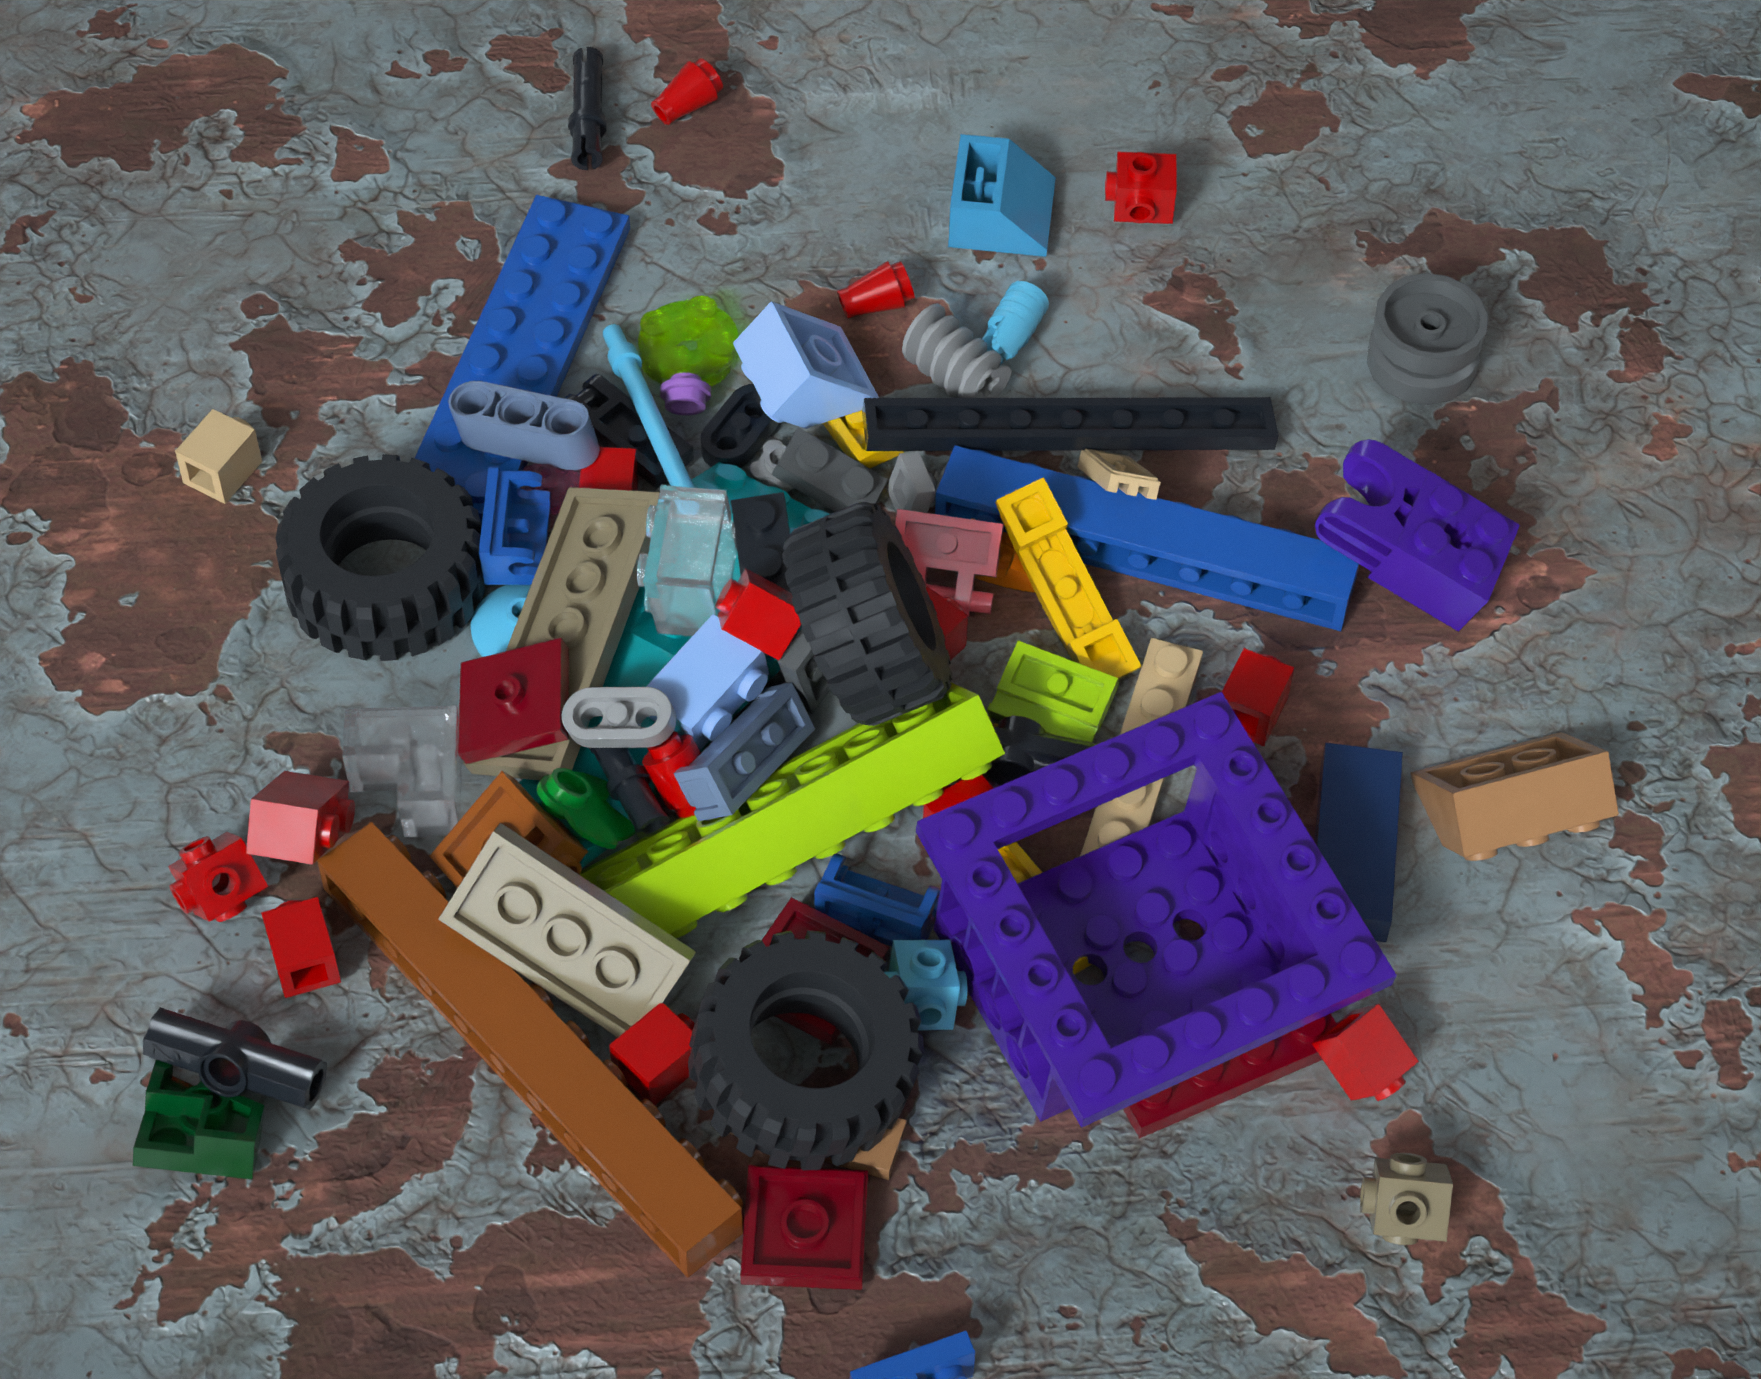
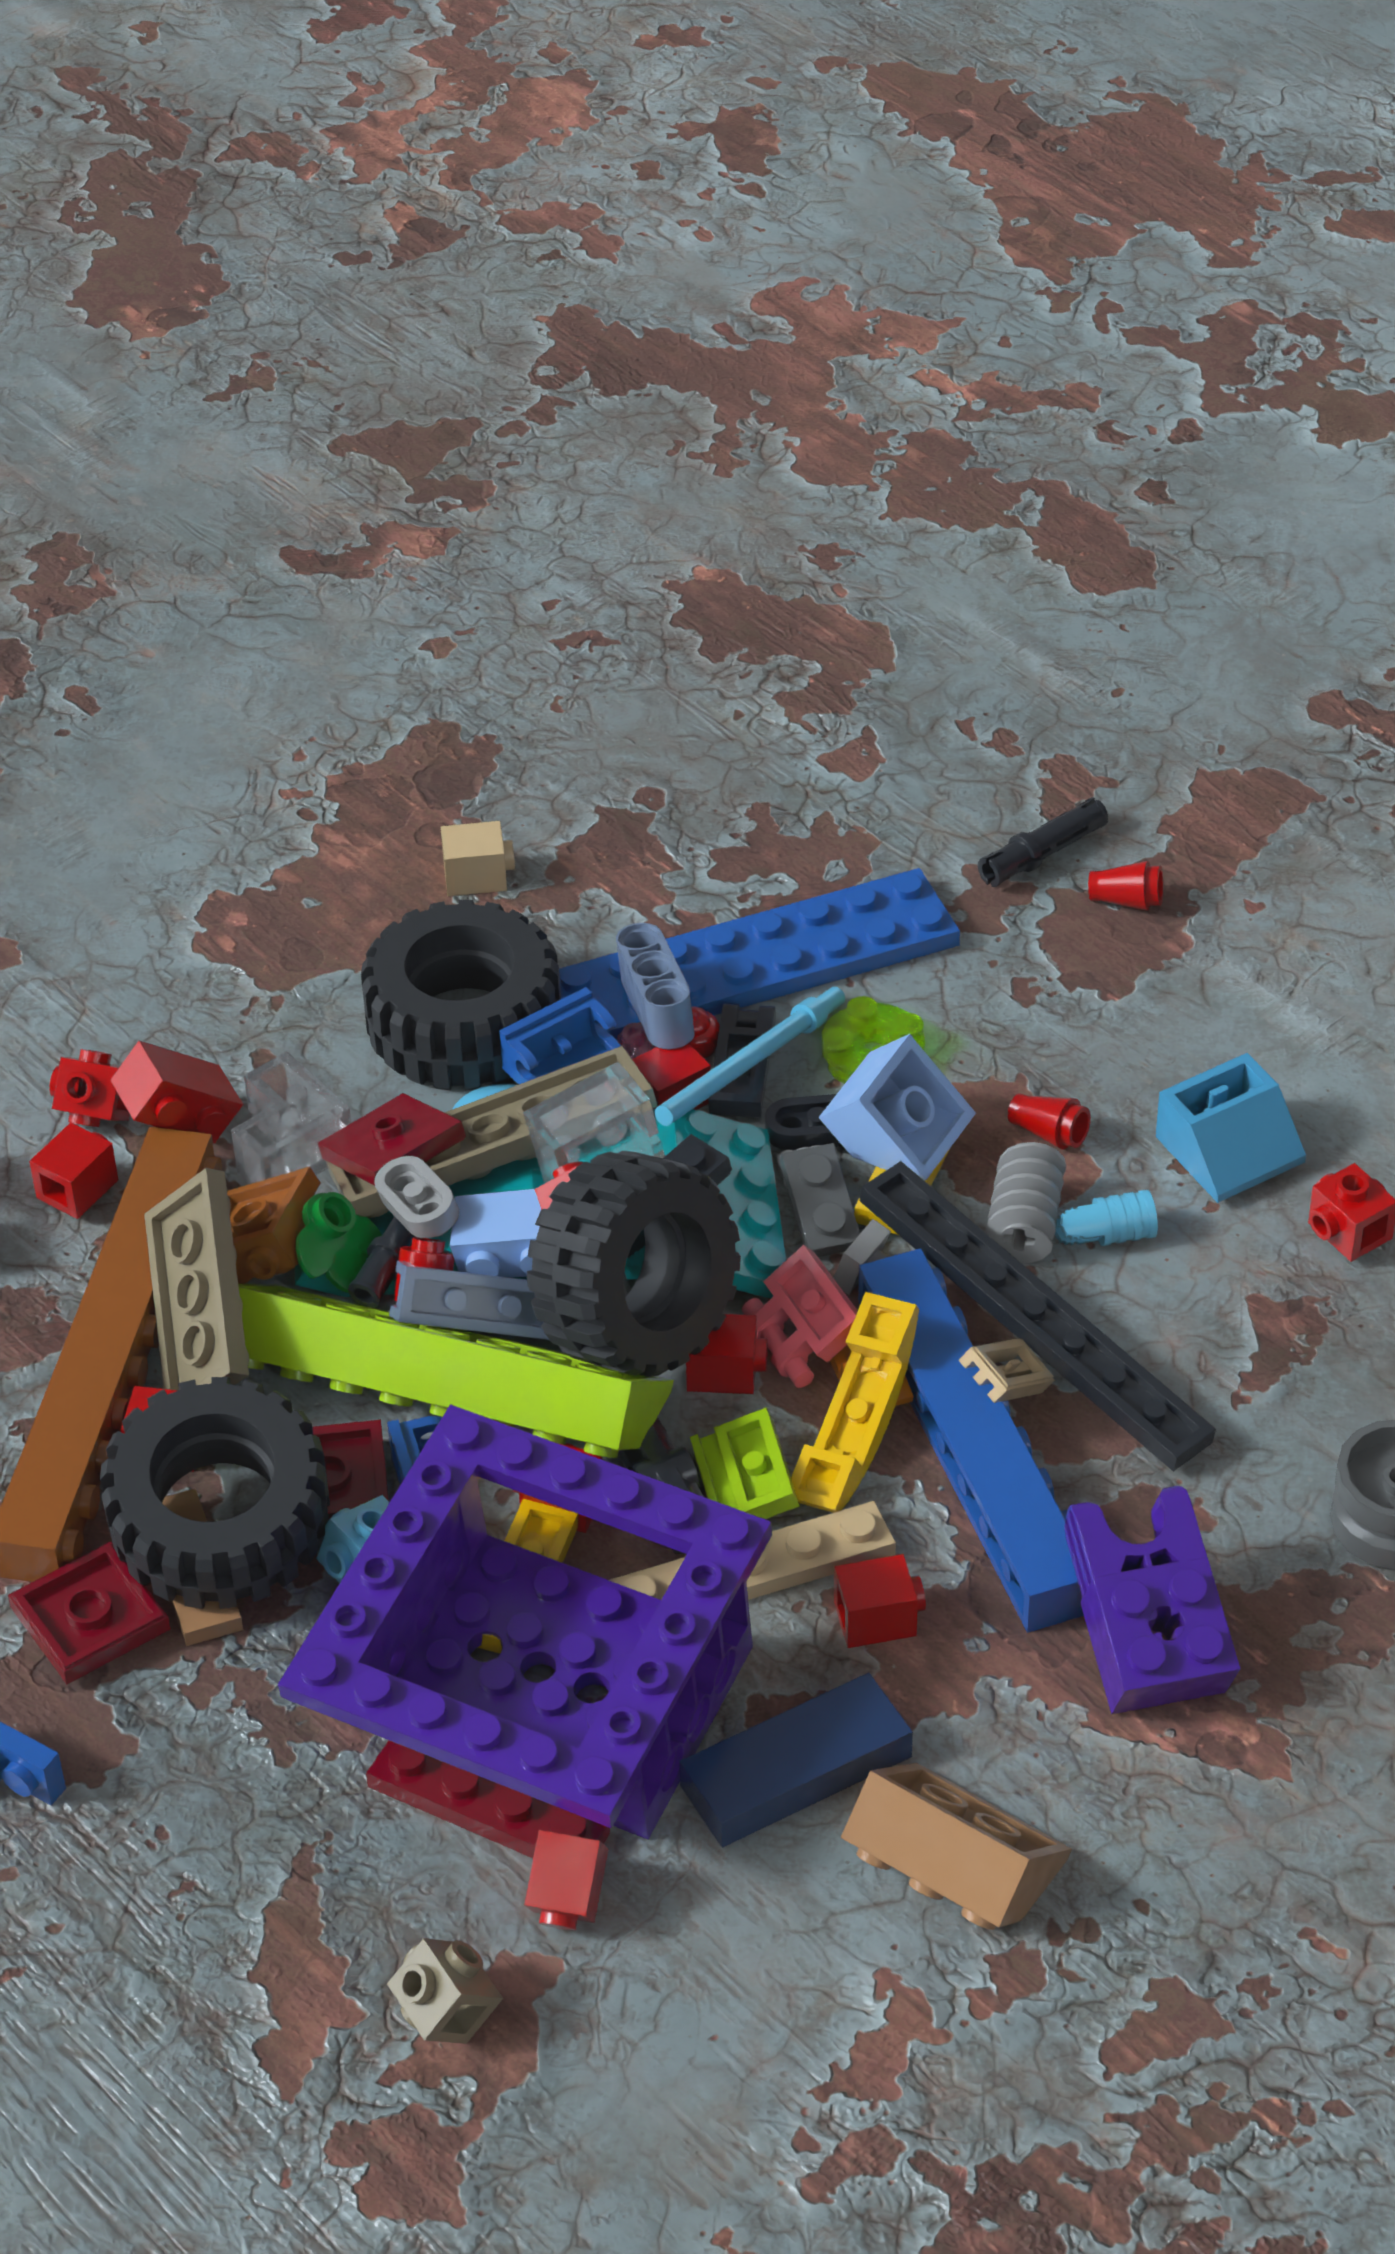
camera: 55 degrees right, 10 degrees down
medium lavender plate [660,372,711,415] -> none

